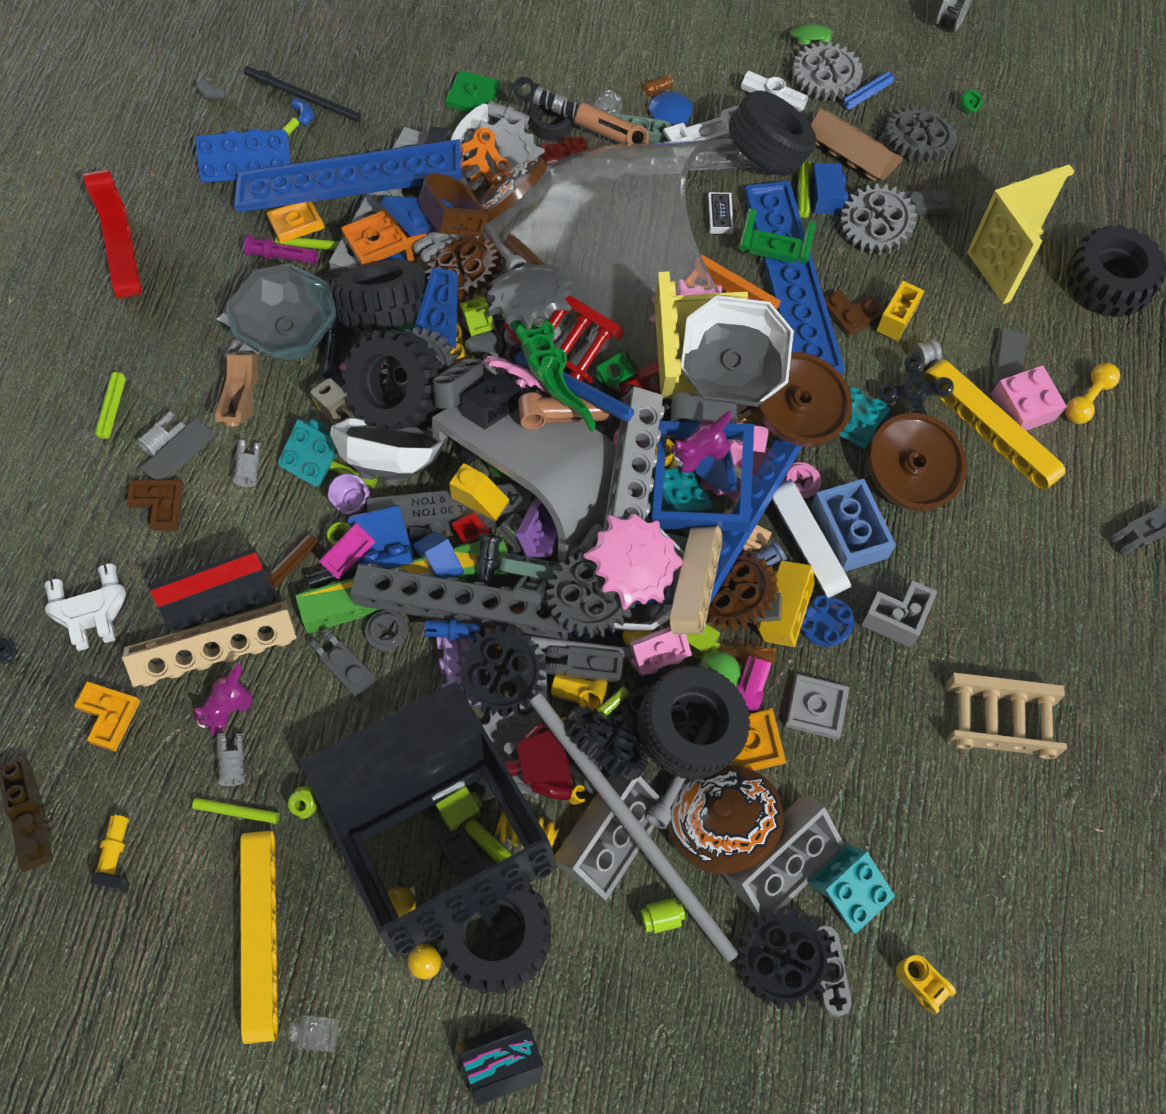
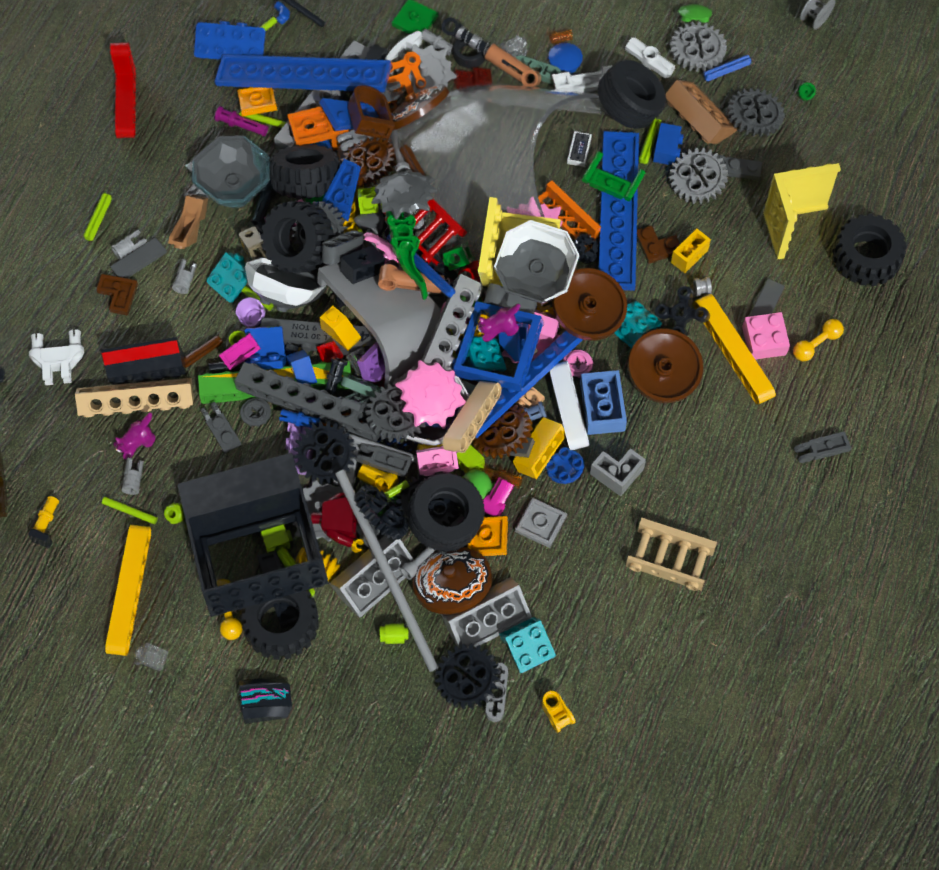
camera: 15 degrees right, 0 degrees up
light orange plate [74,682,141,752] -> none

